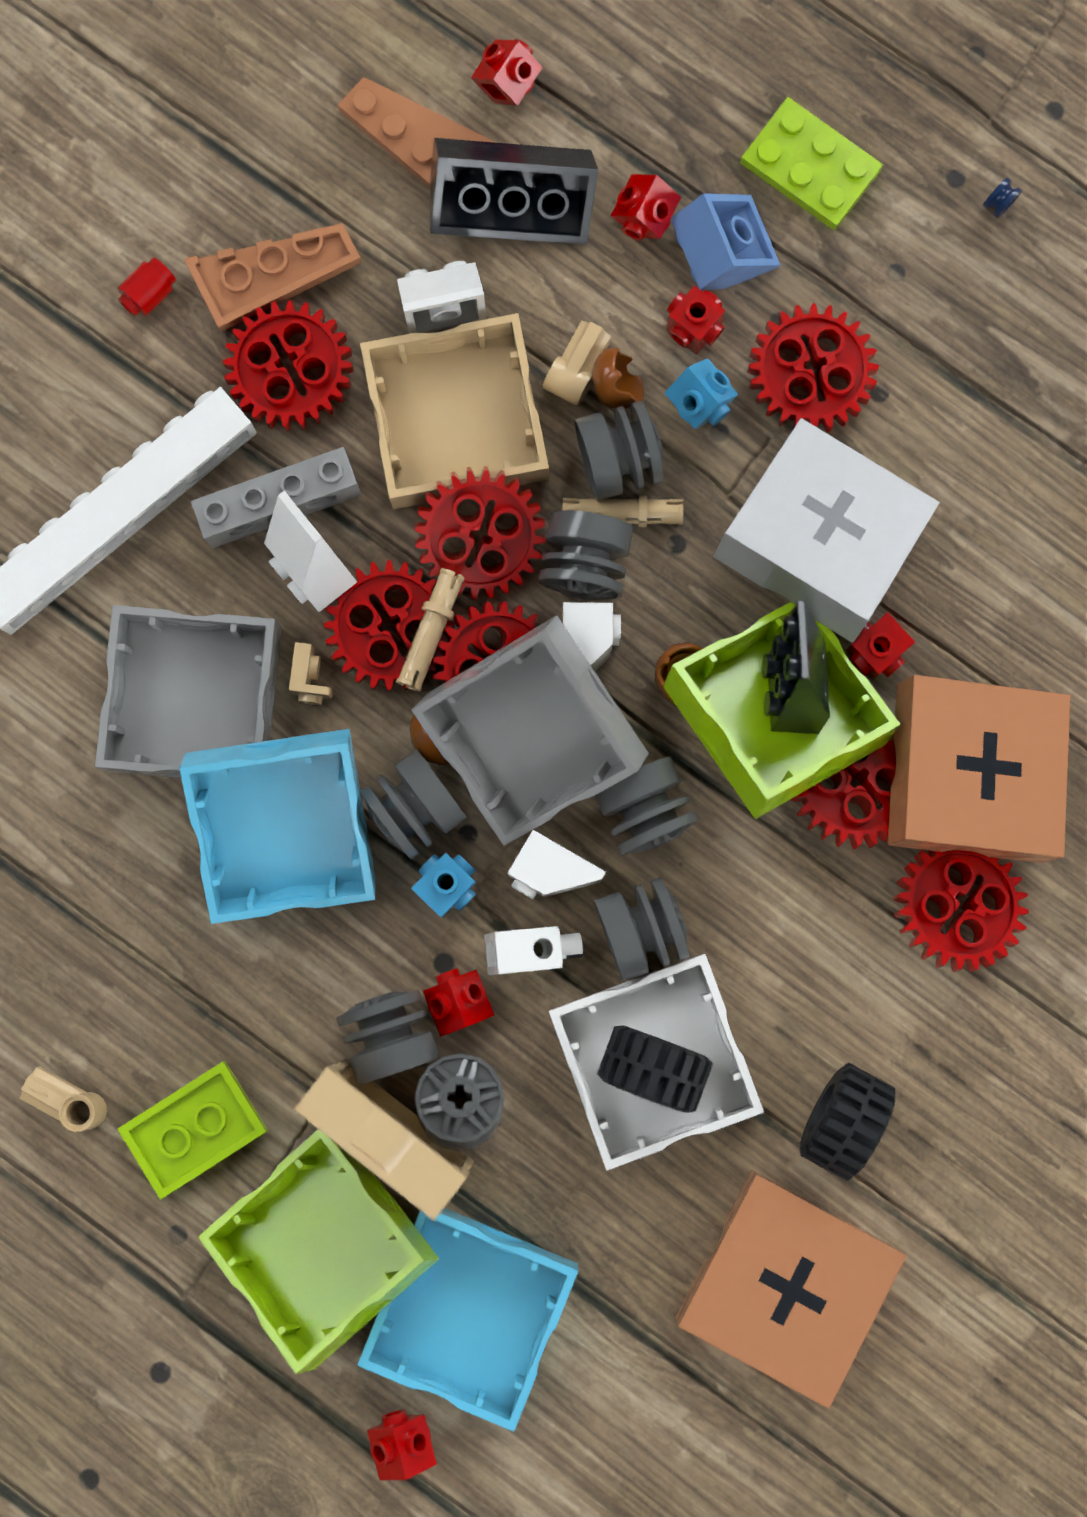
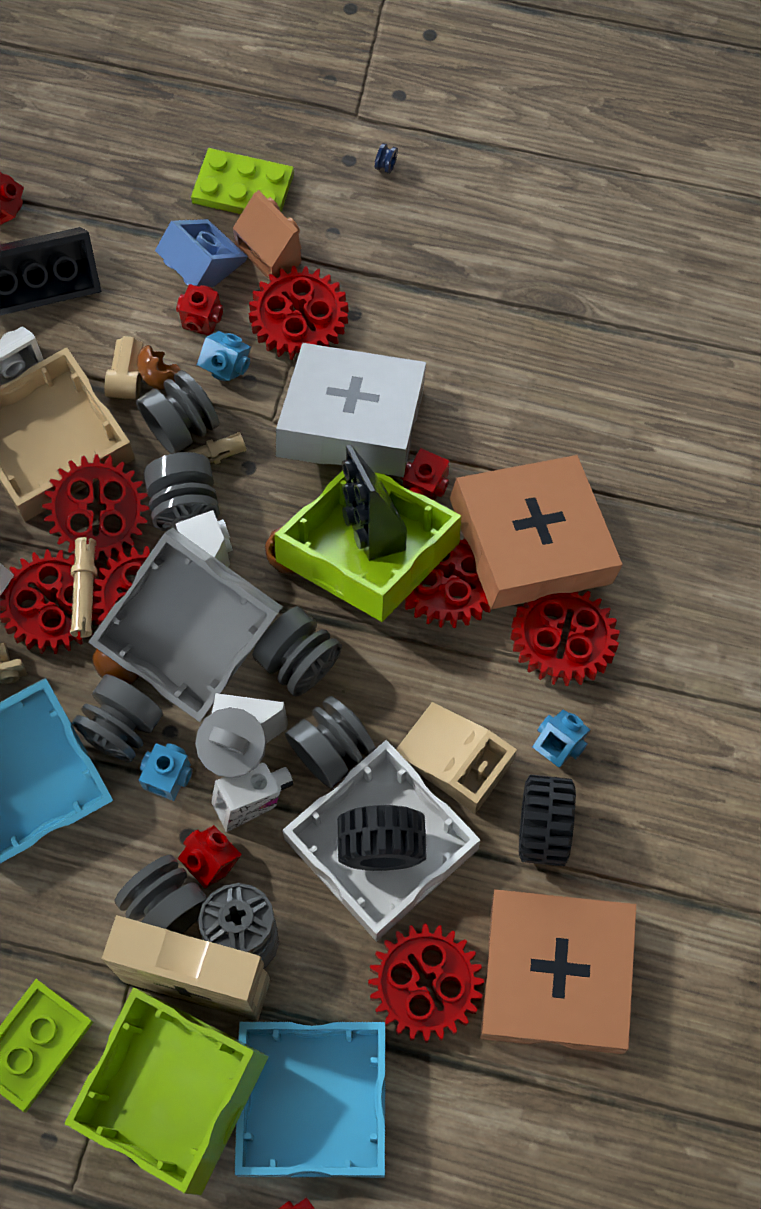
camera: 25 degrees left, 15 degrees down
red brick [610,174,682,241] -> none
none -> light grey tile [195,707,267,778]
none -> nougat slope [233,190,301,279]
none -> red gear [368,923,484,1043]
none -> tan slope [396,702,517,814]
none -> dark azure brick [532,709,591,768]

